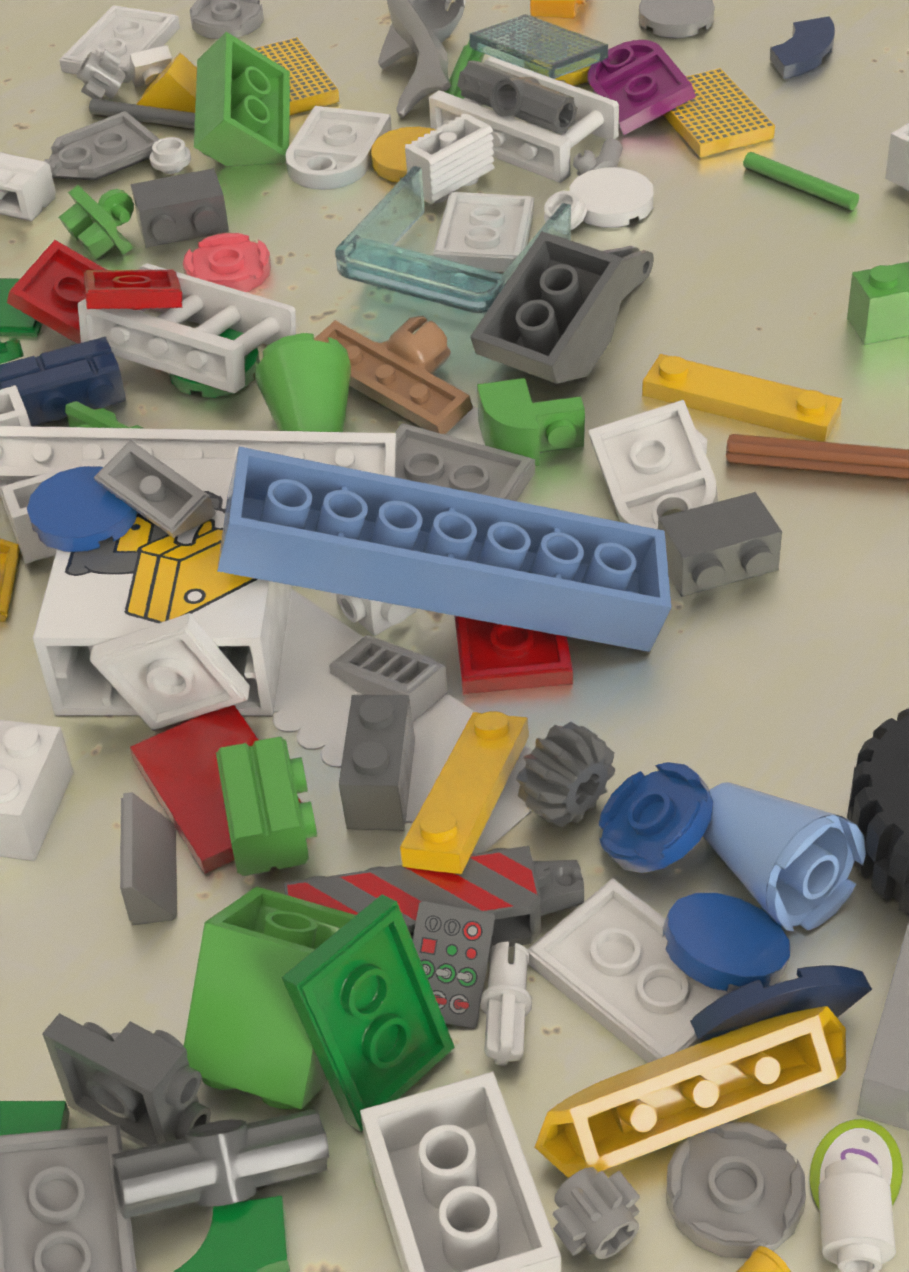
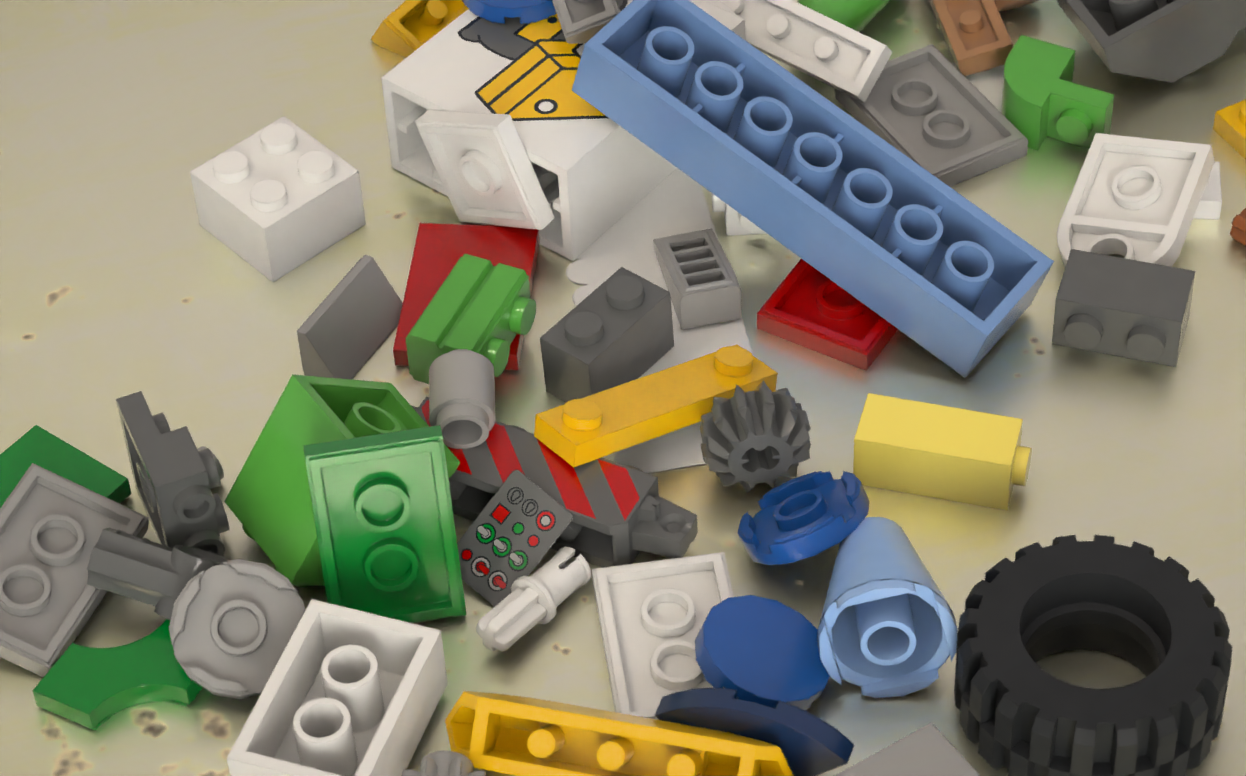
camera: 35 degrees right, 0 degrees up
none -> light grey tile [169,559,305,699]
none -> light grey brick [429,349,495,449]
none -> light yellow brick [853,393,1032,510]

